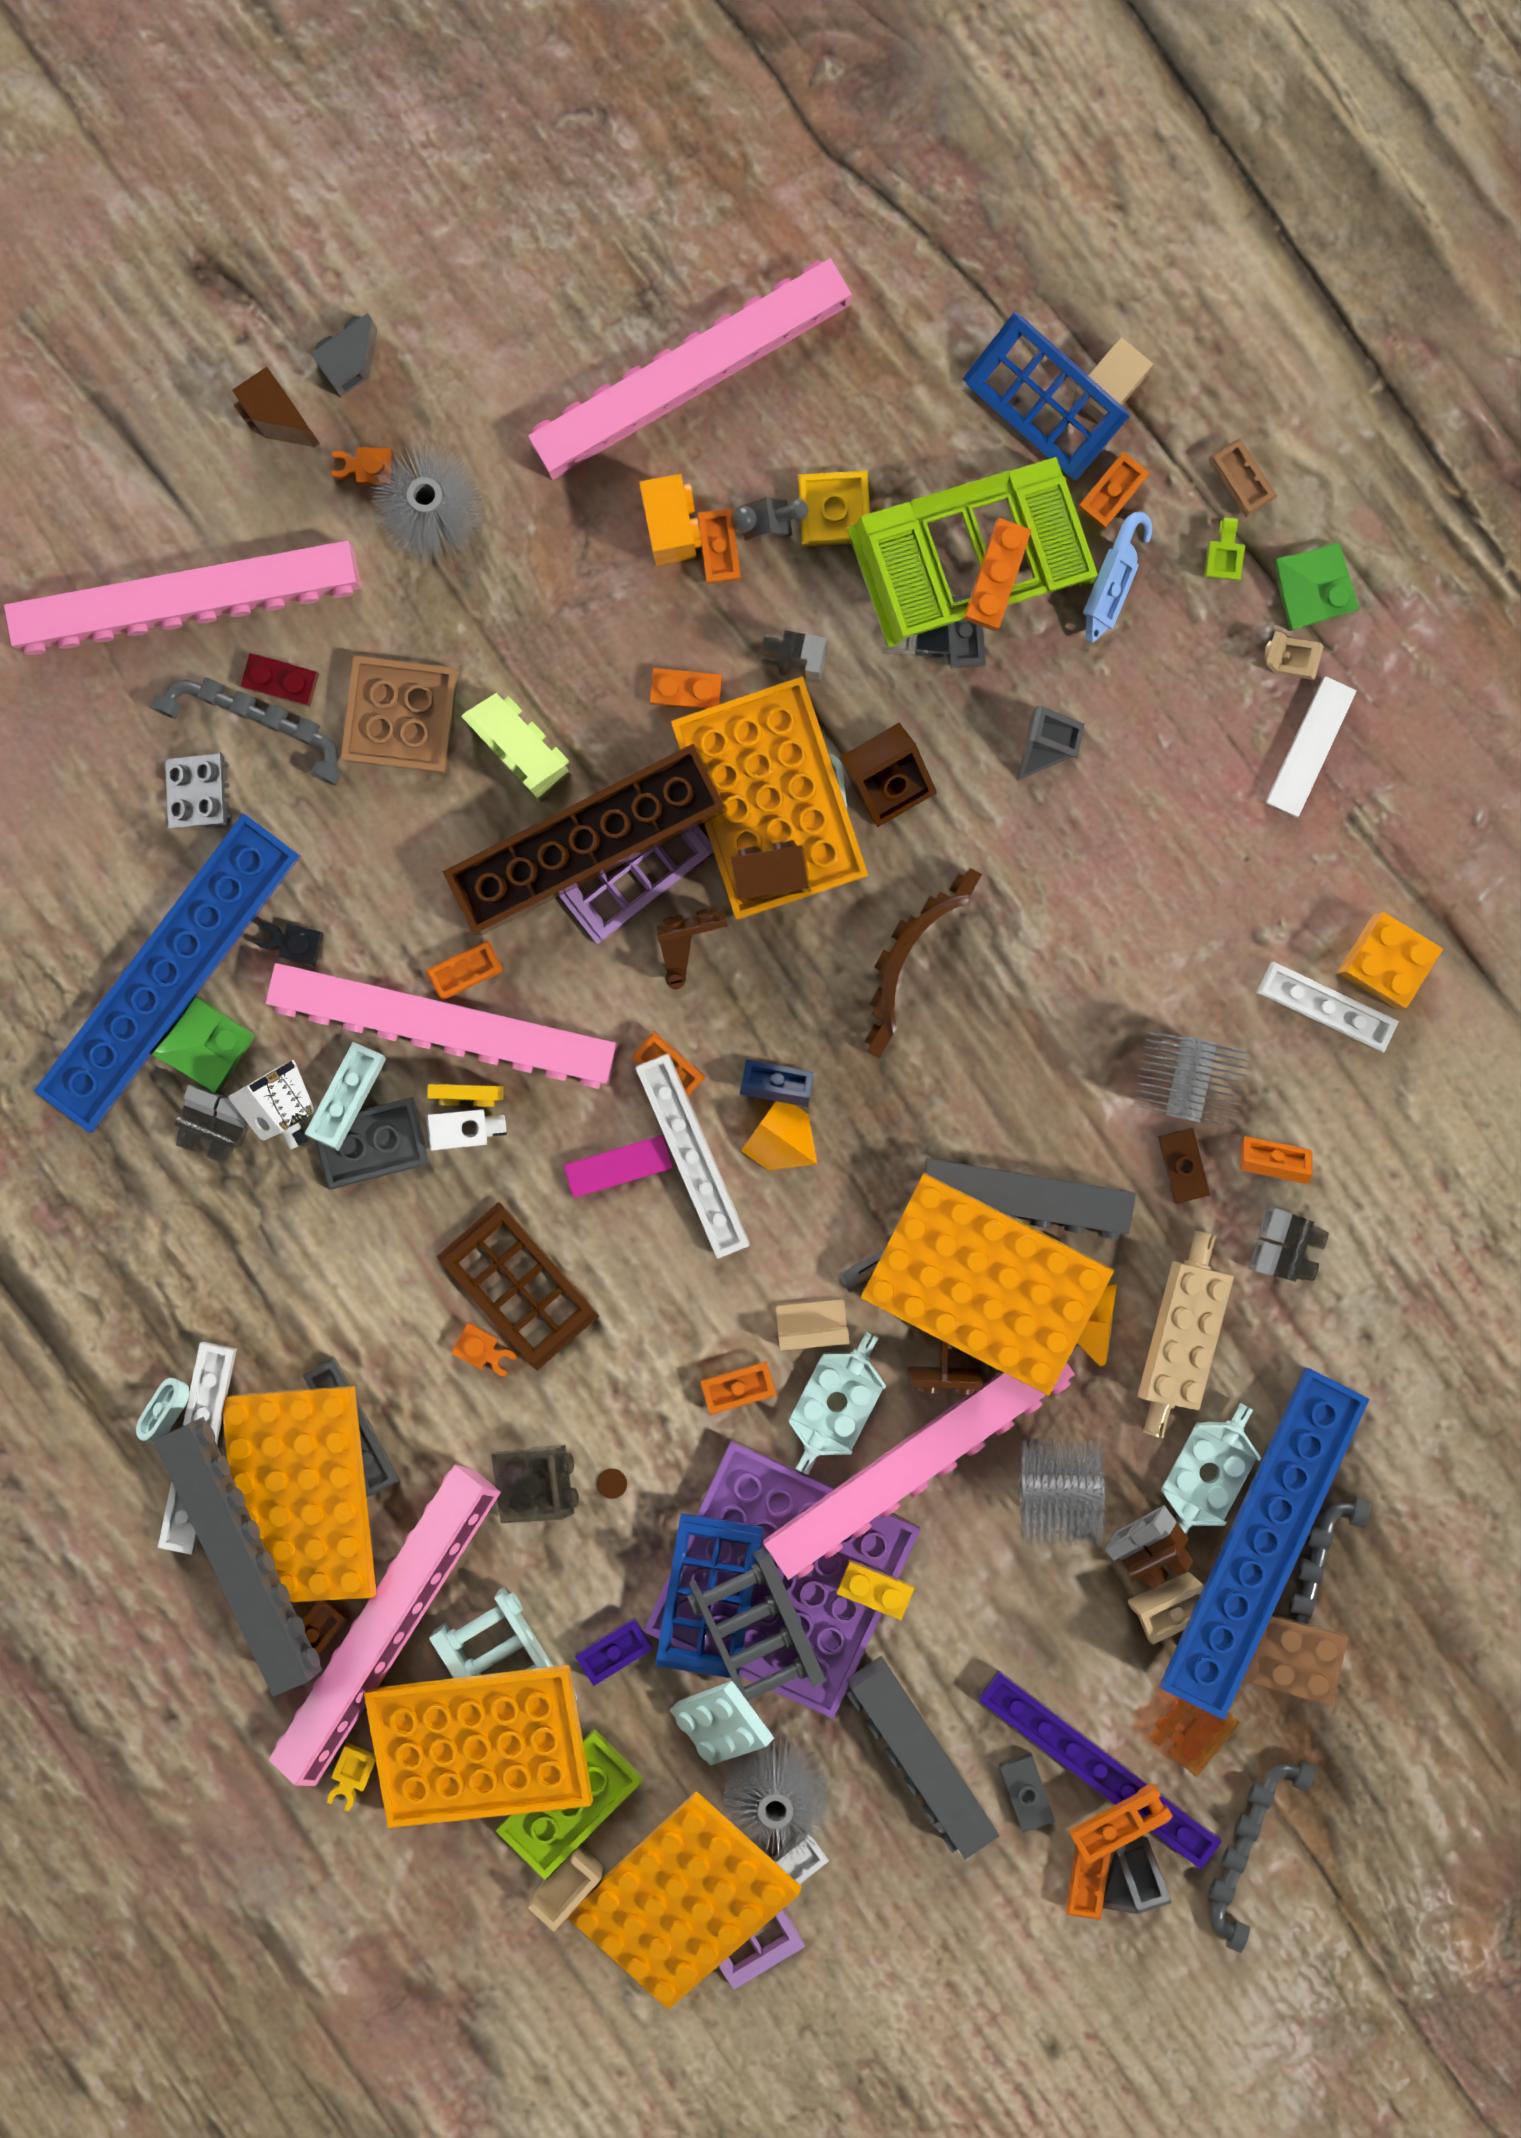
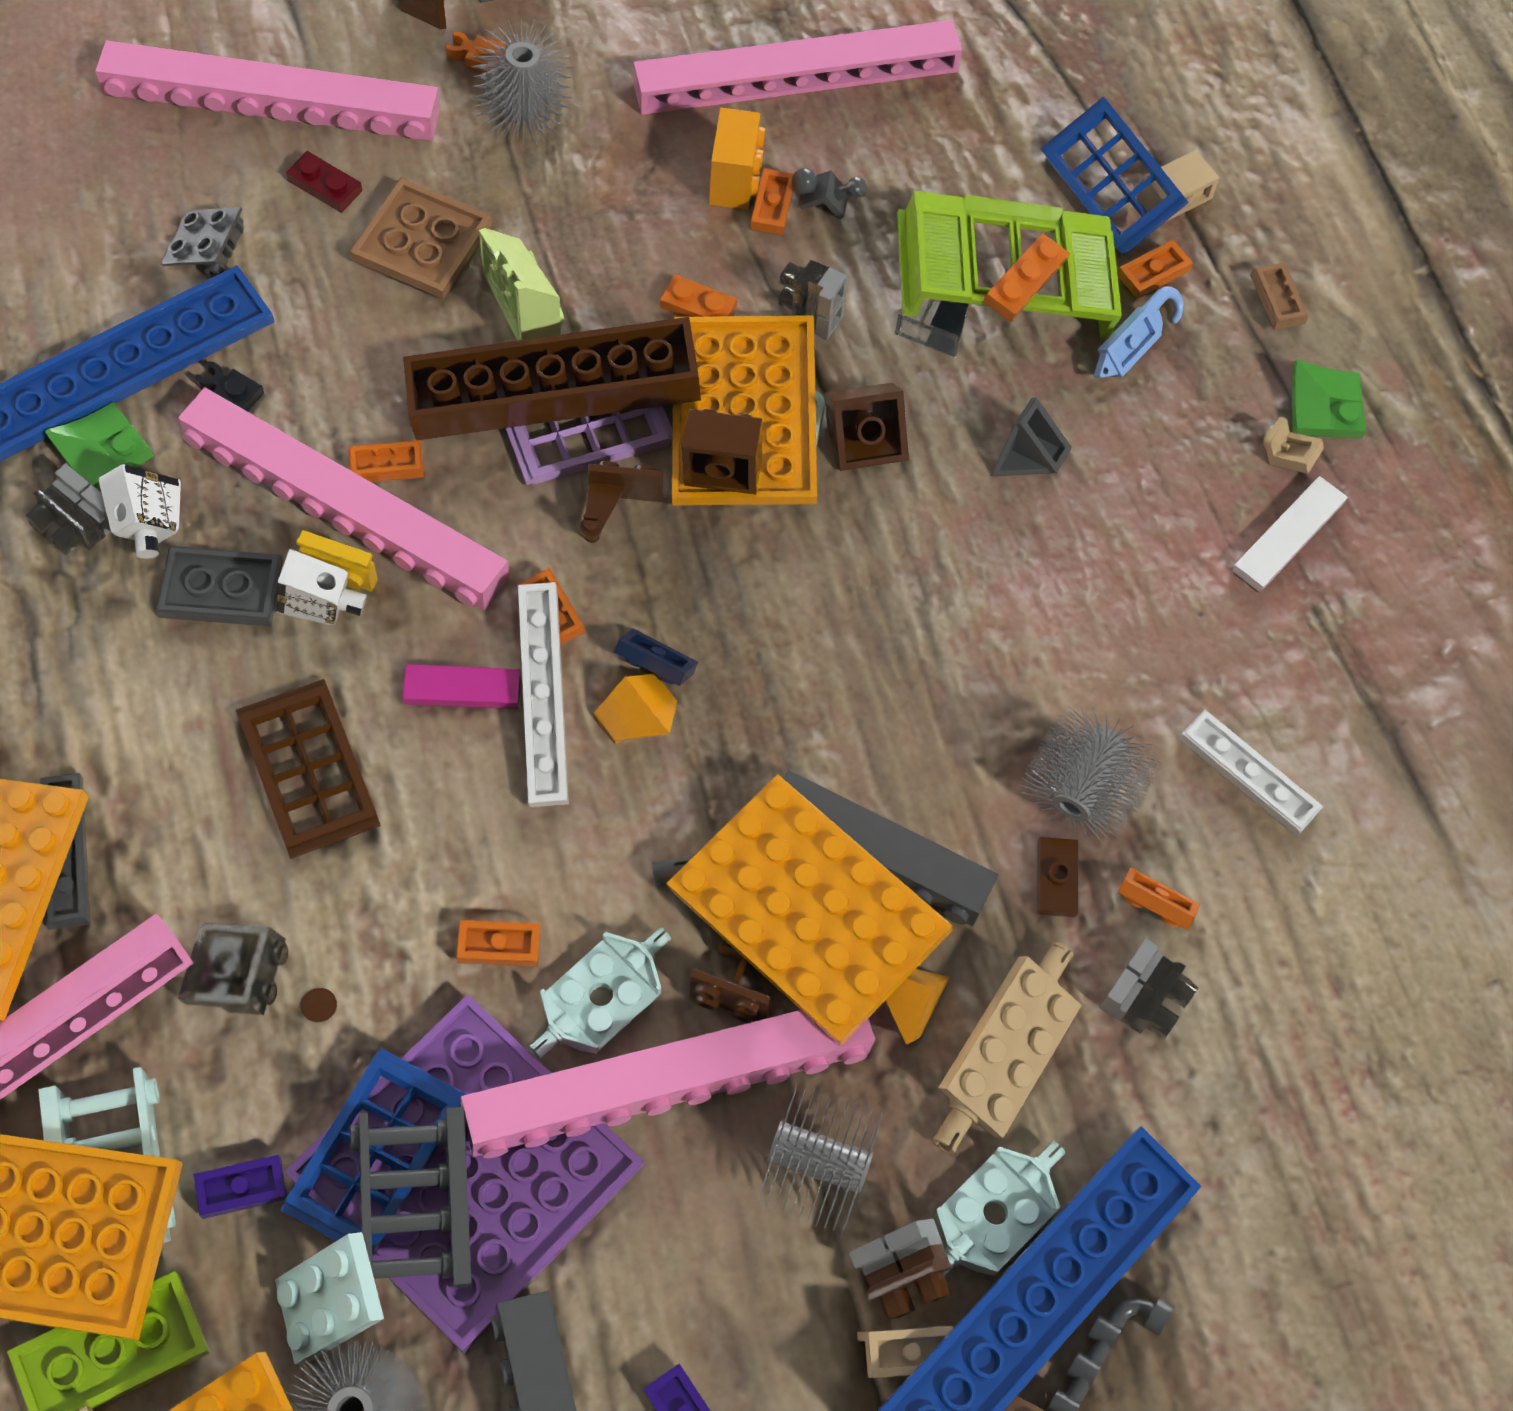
camera: 10 degrees right, 25 degrees down
dark grey bar [150,677,342,786] -> none
light aqua plate [305,1042,386,1151] -> none
orange plate [451,1322,518,1376] -> none
tan panel [776,1299,850,1351] -> none
yellow plate [798,470,870,547] -> none
yellow plate [836,1559,915,1620] -> none
reddish brown piece [864,868,982,1058] -> none
dark grey plate [947,595,986,669] -> none
lime plate [1204,517,1245,582] -> none
light orange brick [1337,912,1443,1010] -> none

